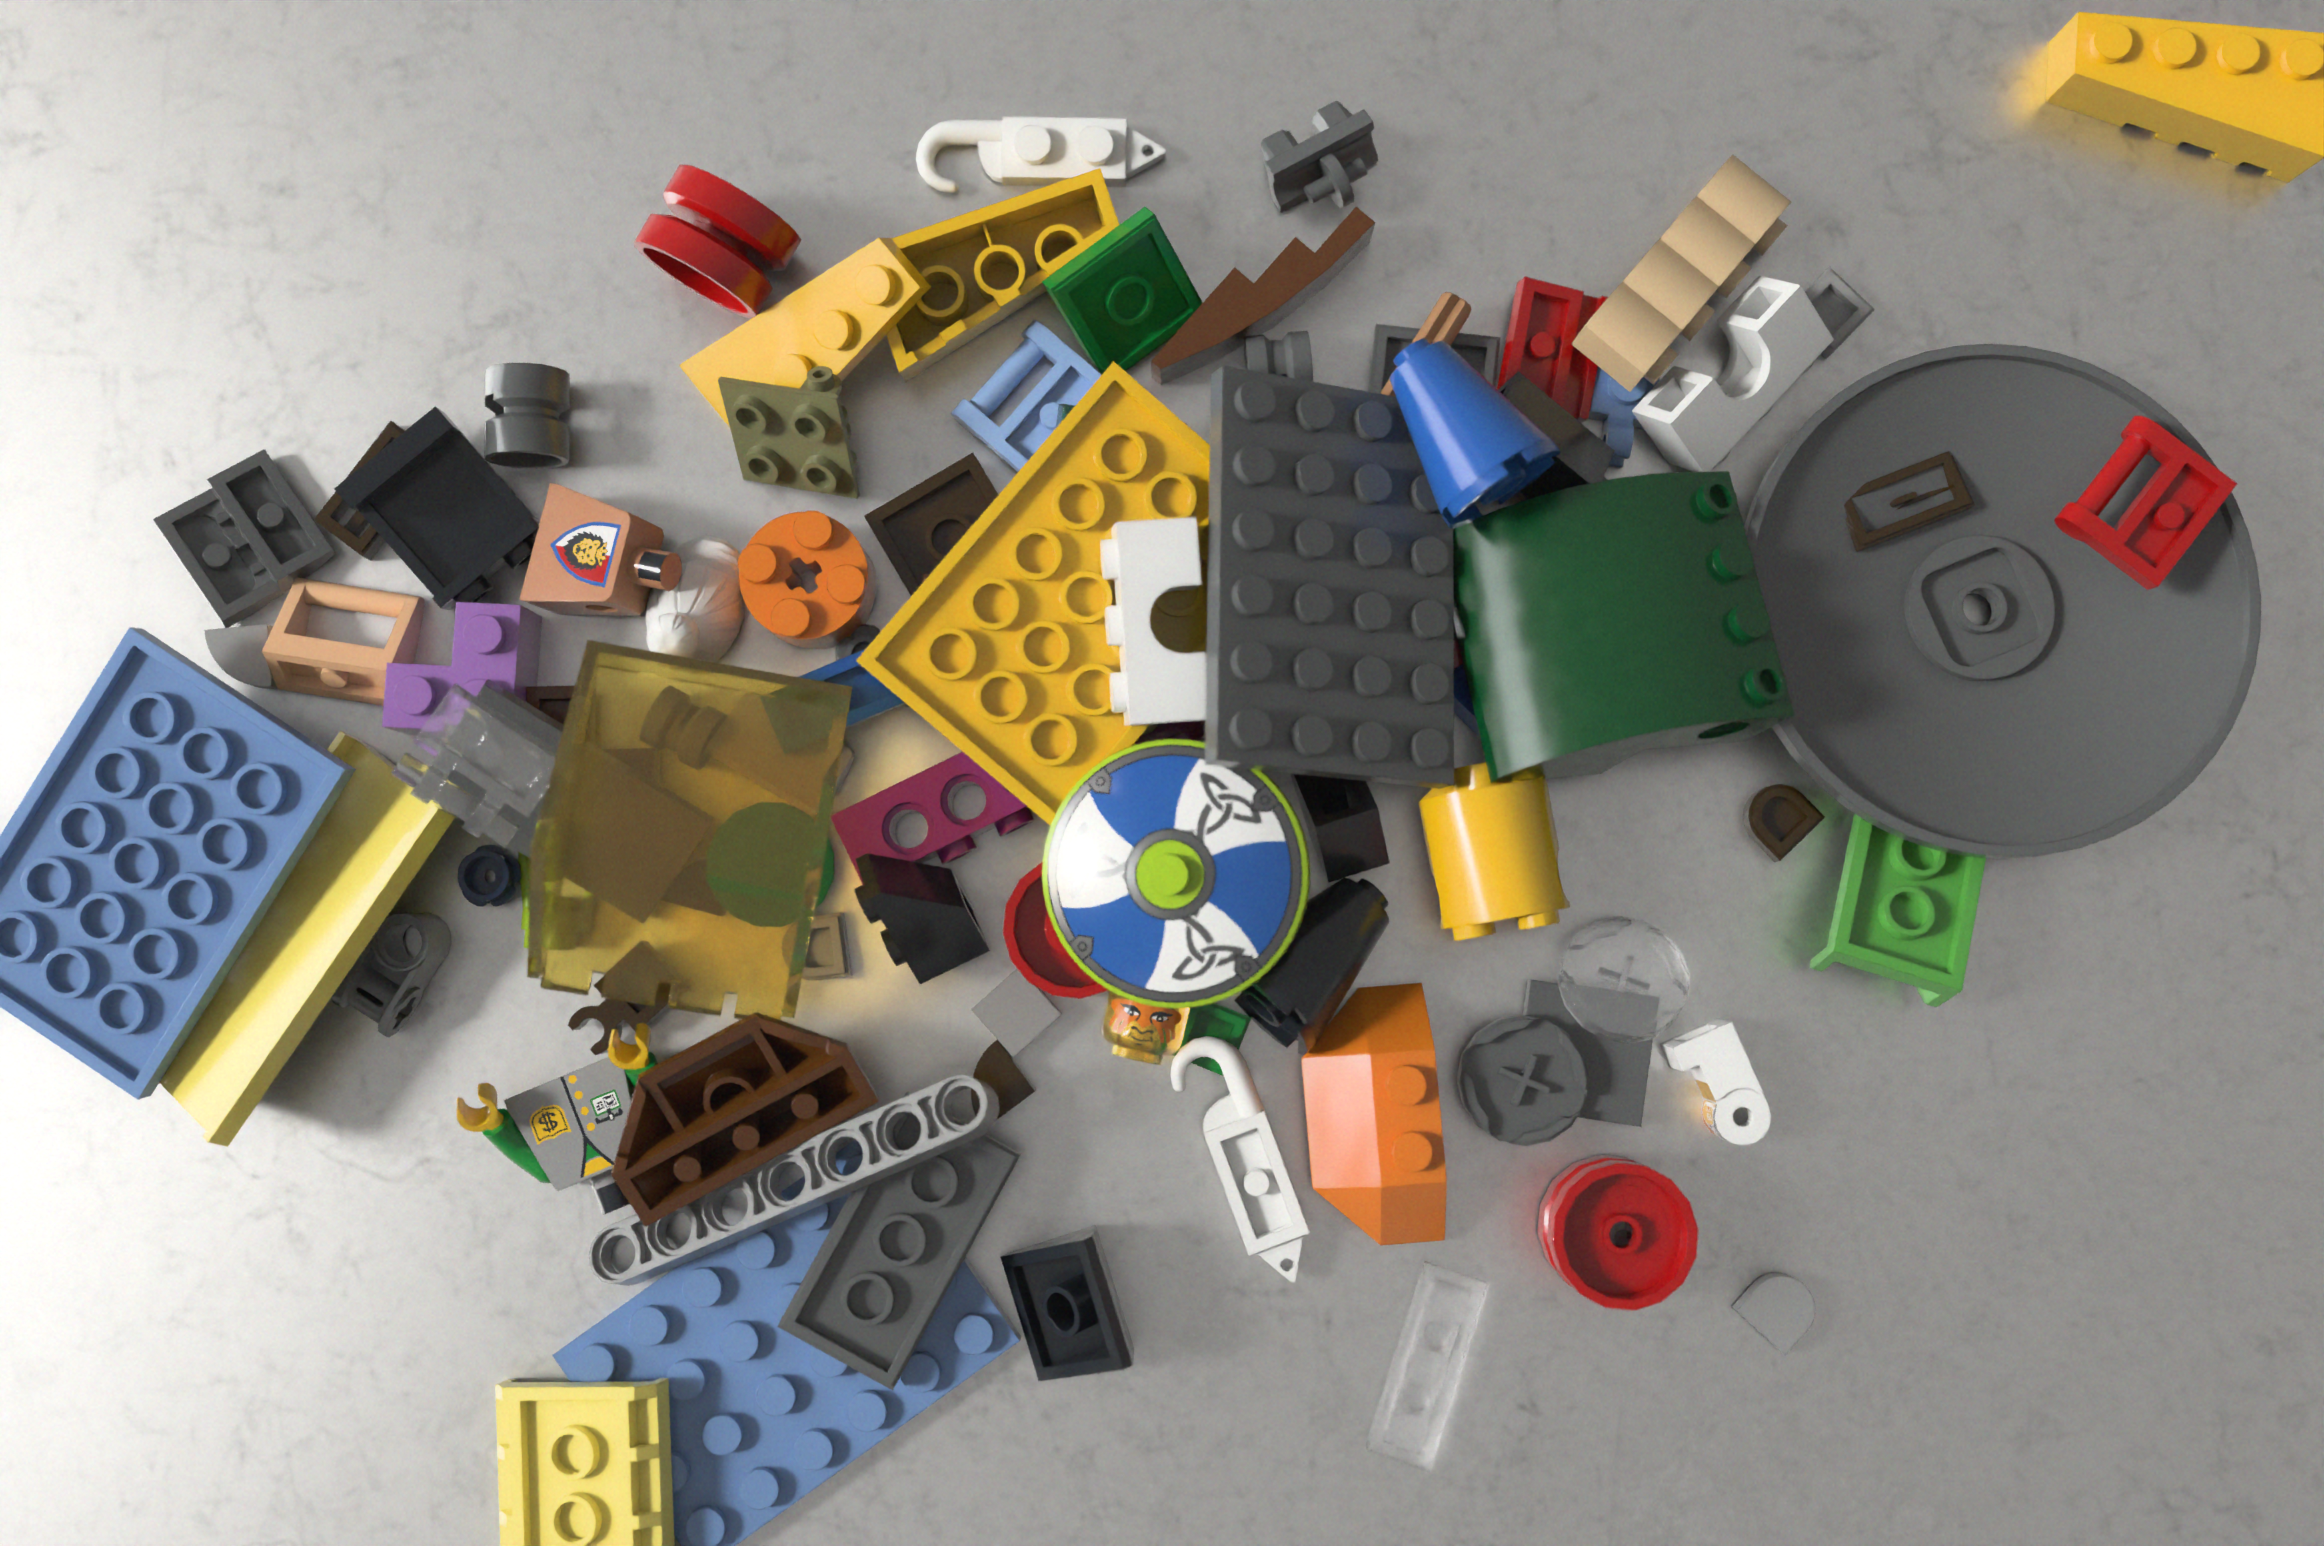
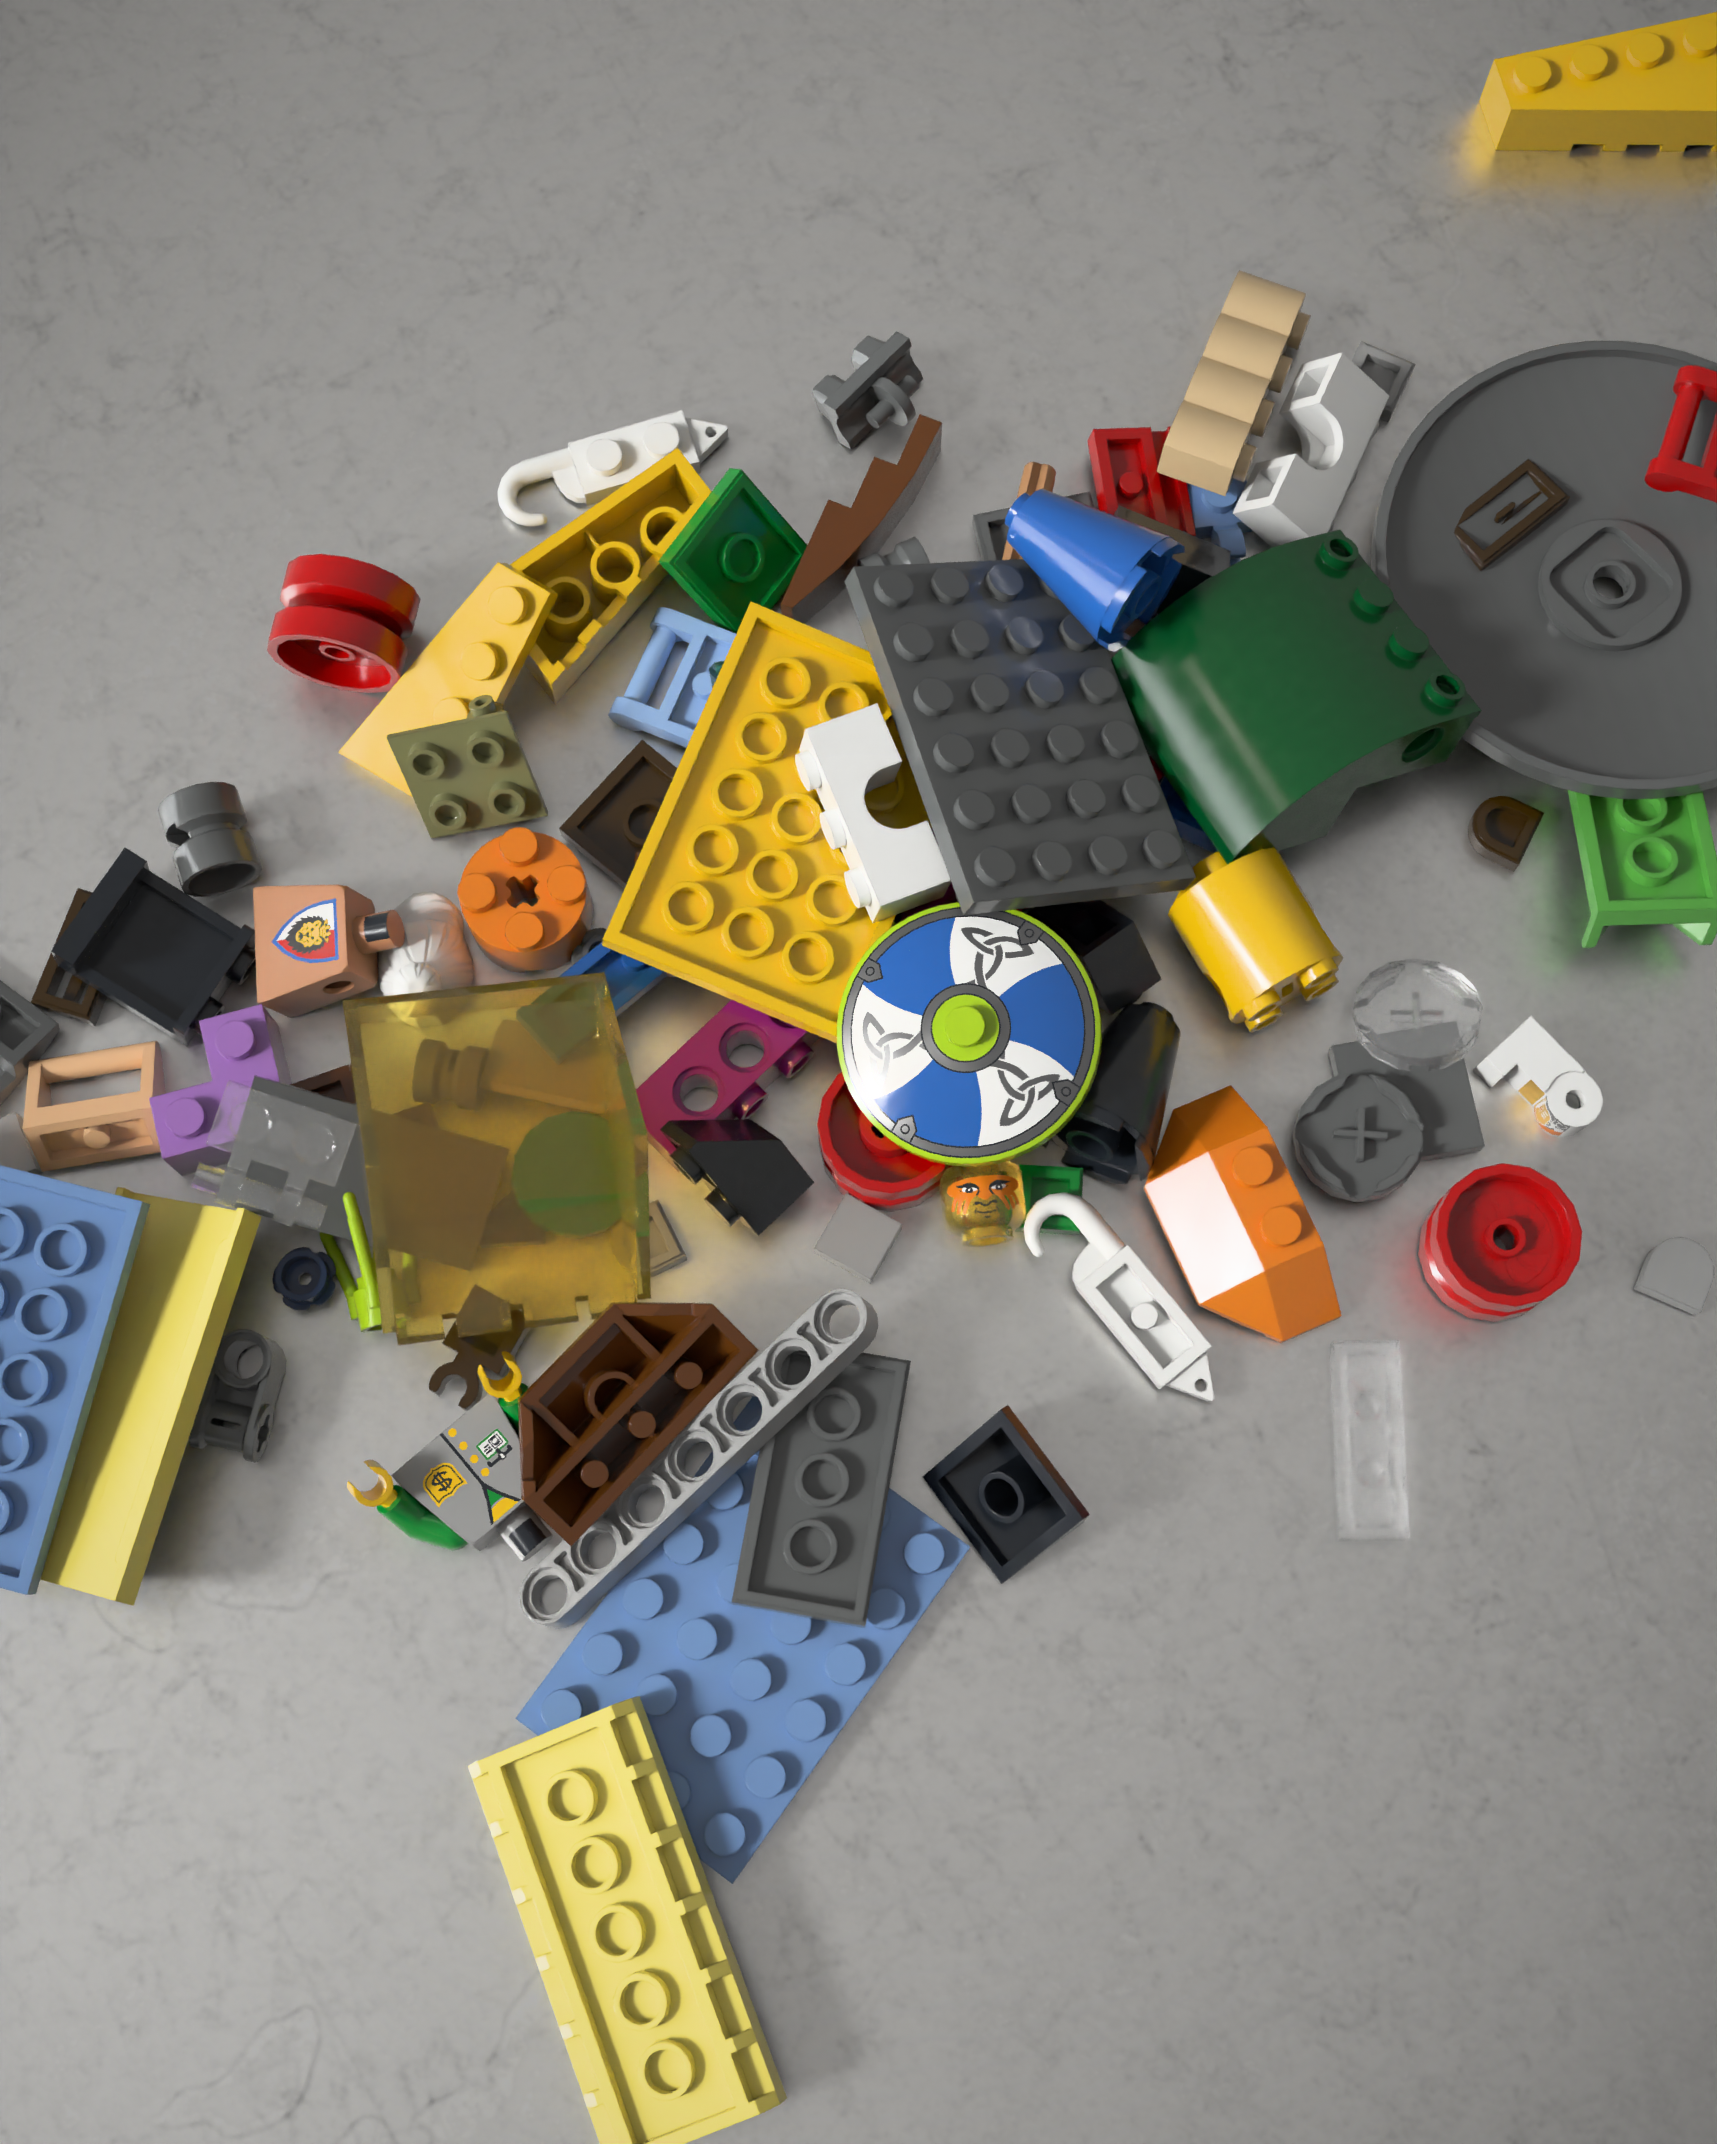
camera: 20 degrees left, 10 degrees down
dark brown tile [971,1040,1036,1120] -> none

